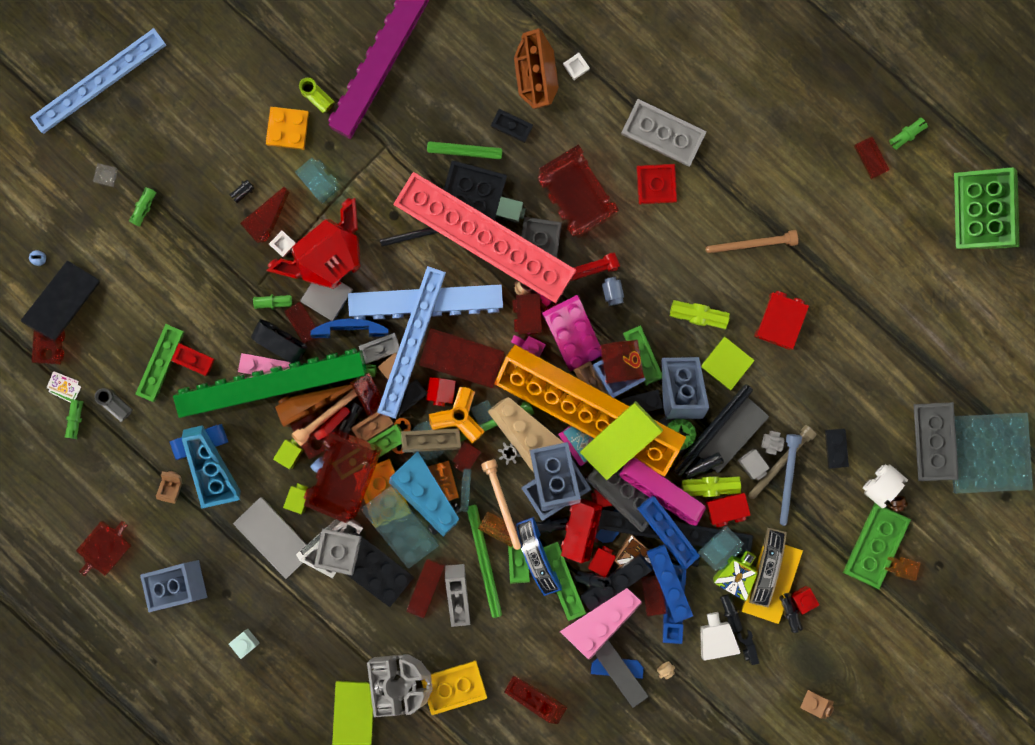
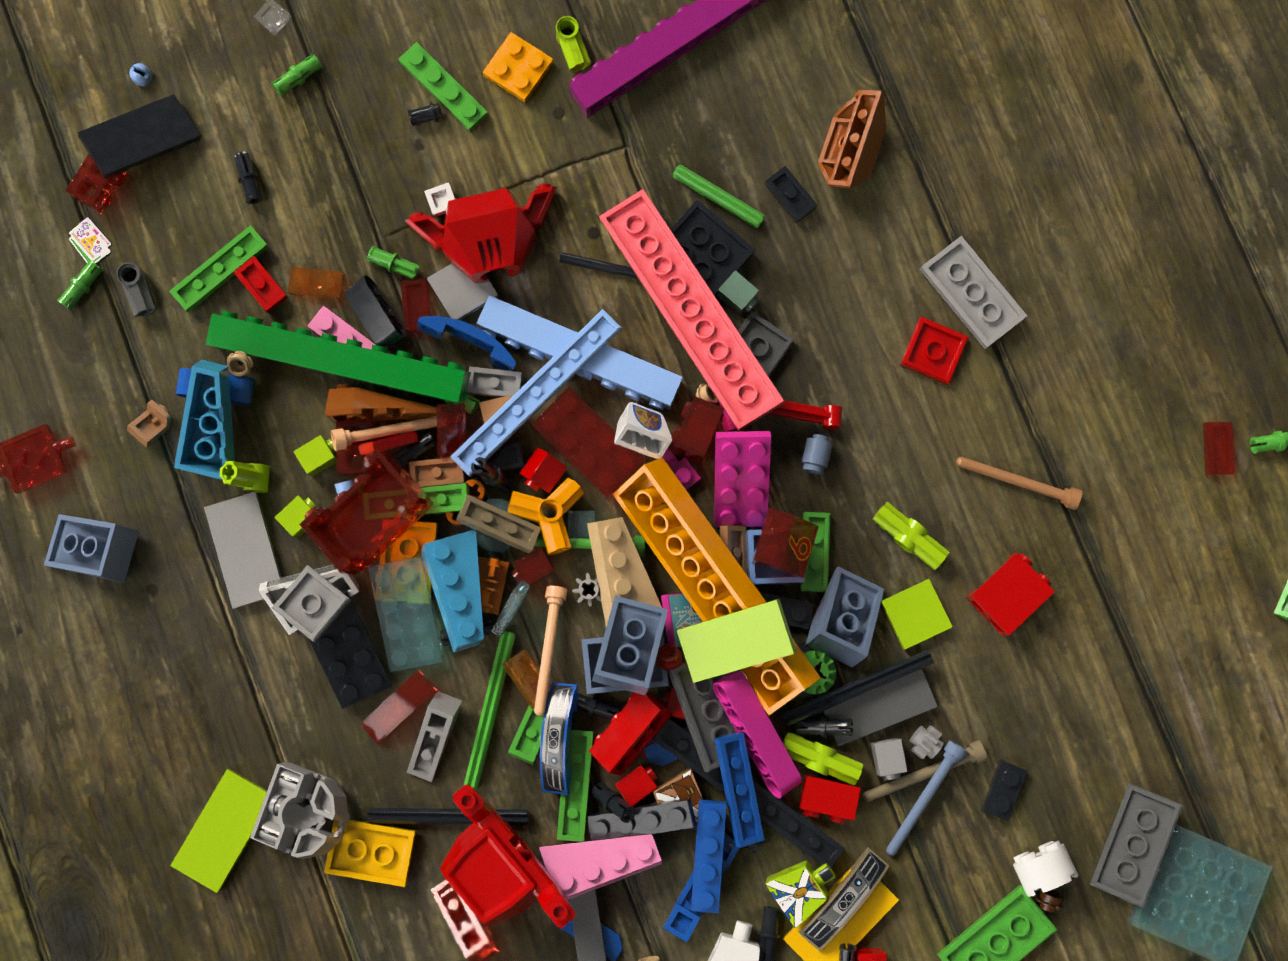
camera: 20 degrees right, 5 degrees down
light aqua brick [229,629,260,659] -> none
clear red slope [240,186,290,243] -> none
clear light blue brick [295,157,339,204] -> none
clear red windscreen [537,144,619,238] -> none
white plate [563,53,590,80] -> none
clear red plate [642,576,667,616] -> none
clear light blue brick [697,526,744,571] -> none
none -> lime piece [219,461,270,493]
none -> tan plate [227,351,253,376]
none -> black axle [234,152,263,204]
none -> clear orange plate [288,267,345,299]
none -> black axle [367,808,529,825]
none -> bright green plate [398,42,488,132]
none -> red helmet [440,785,575,928]
none -> black pin [471,457,514,493]
none -> white torso [614,402,672,459]
none -> clear red plate [656,644,683,670]

